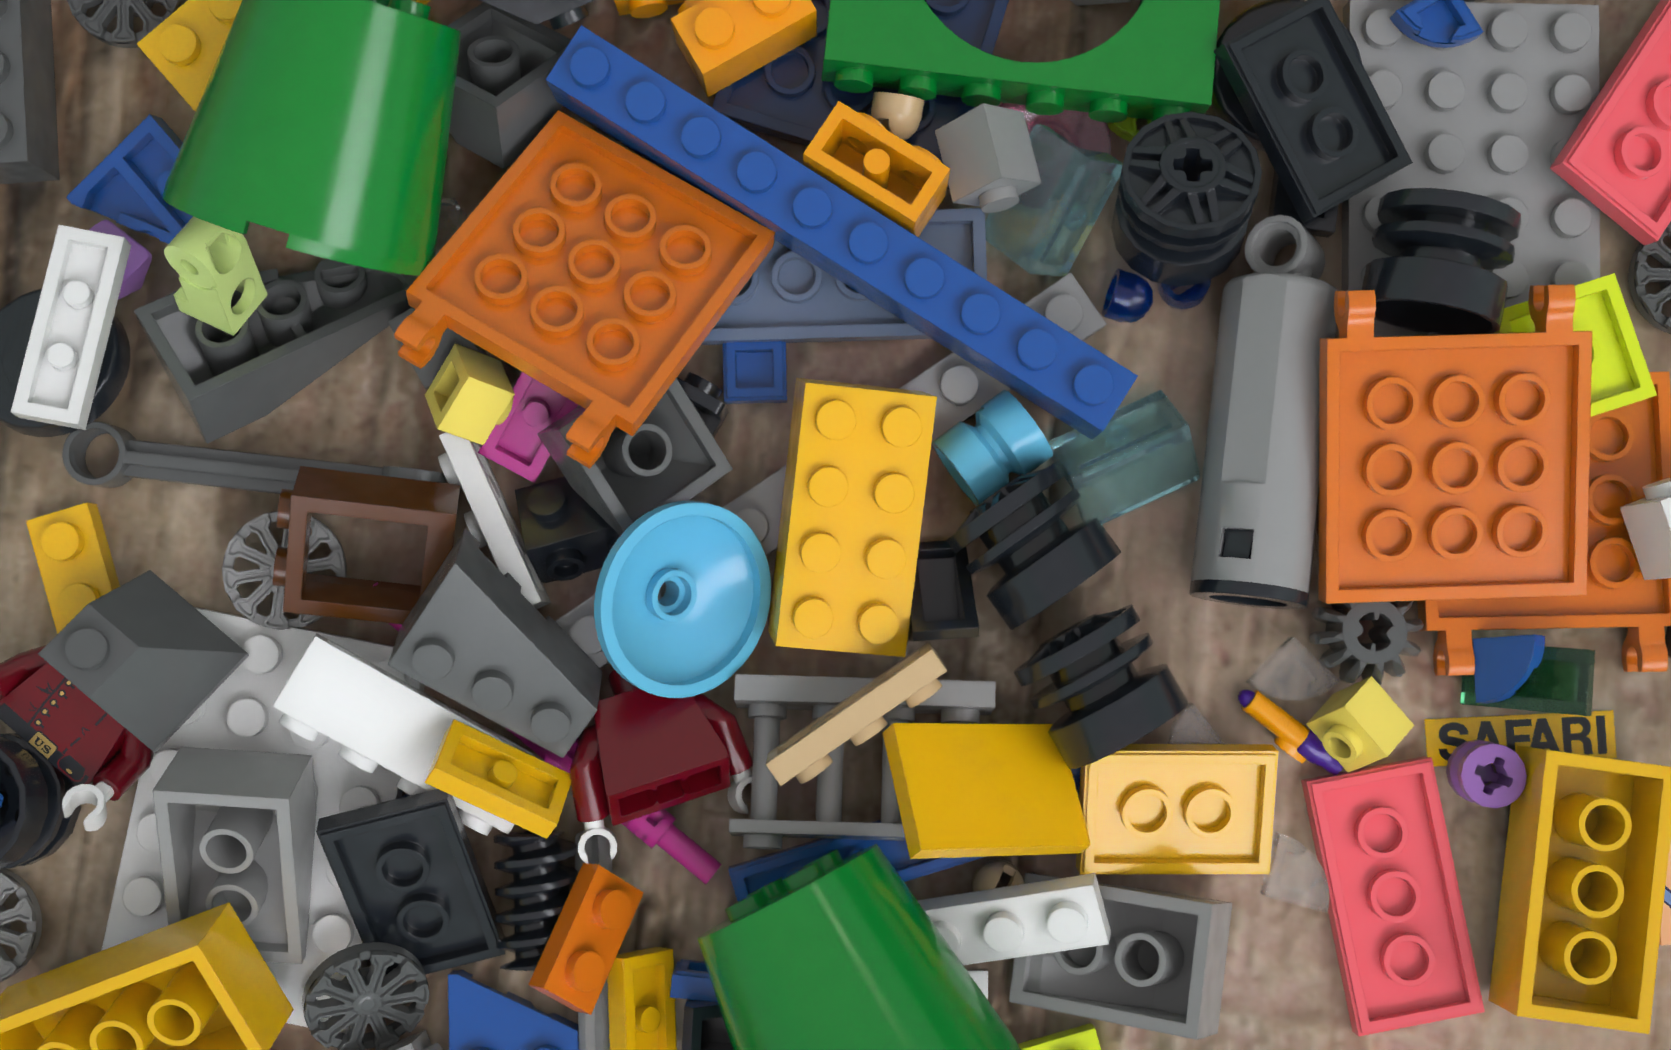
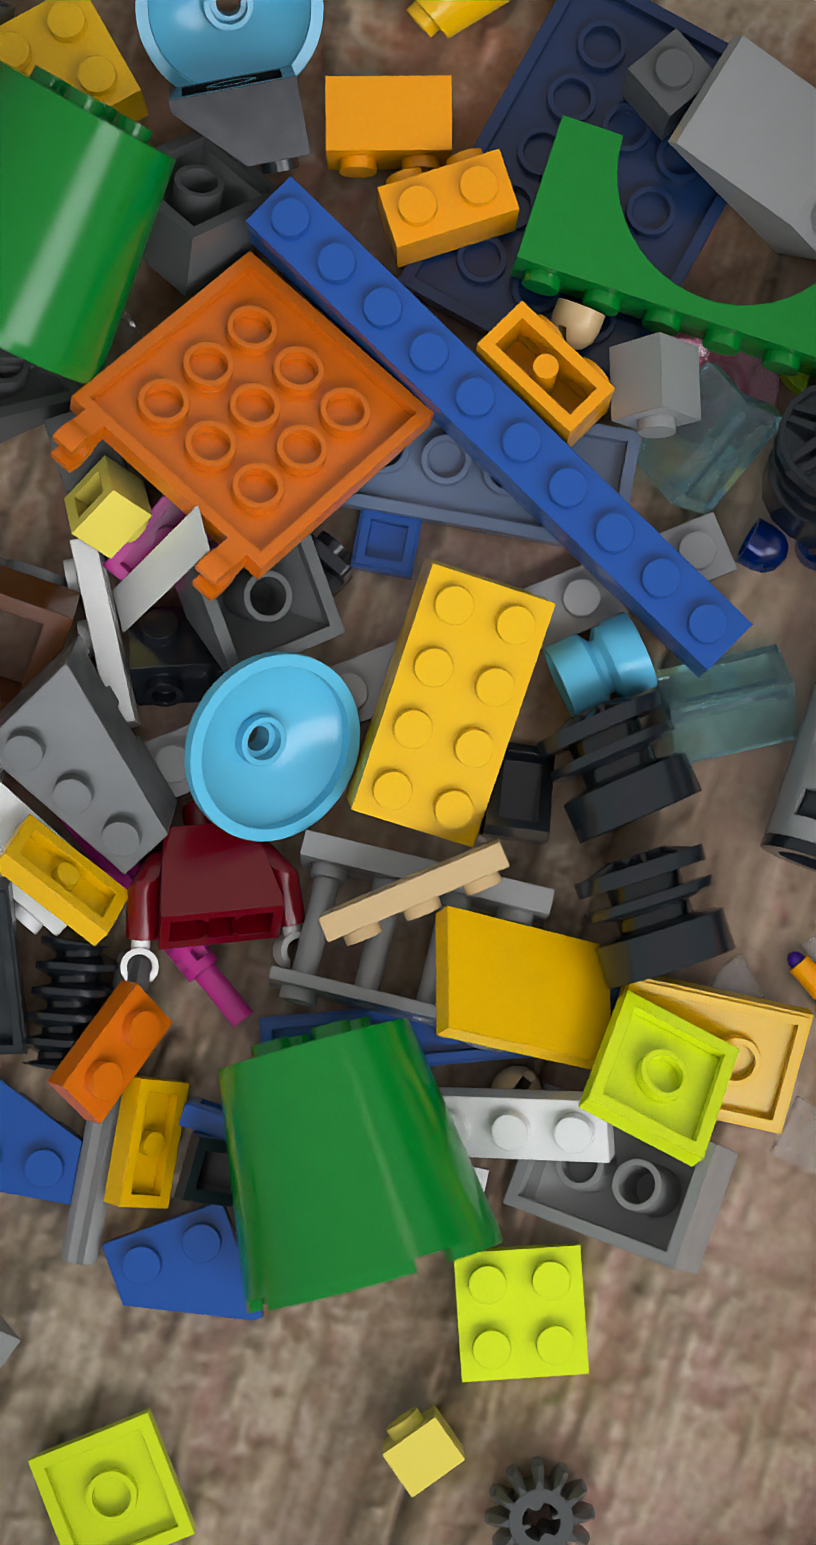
camera: 10 degrees right, 0 degrees up
none -> white sticker [112,505,210,633]
none -> neon yellow plate [578,990,740,1167]

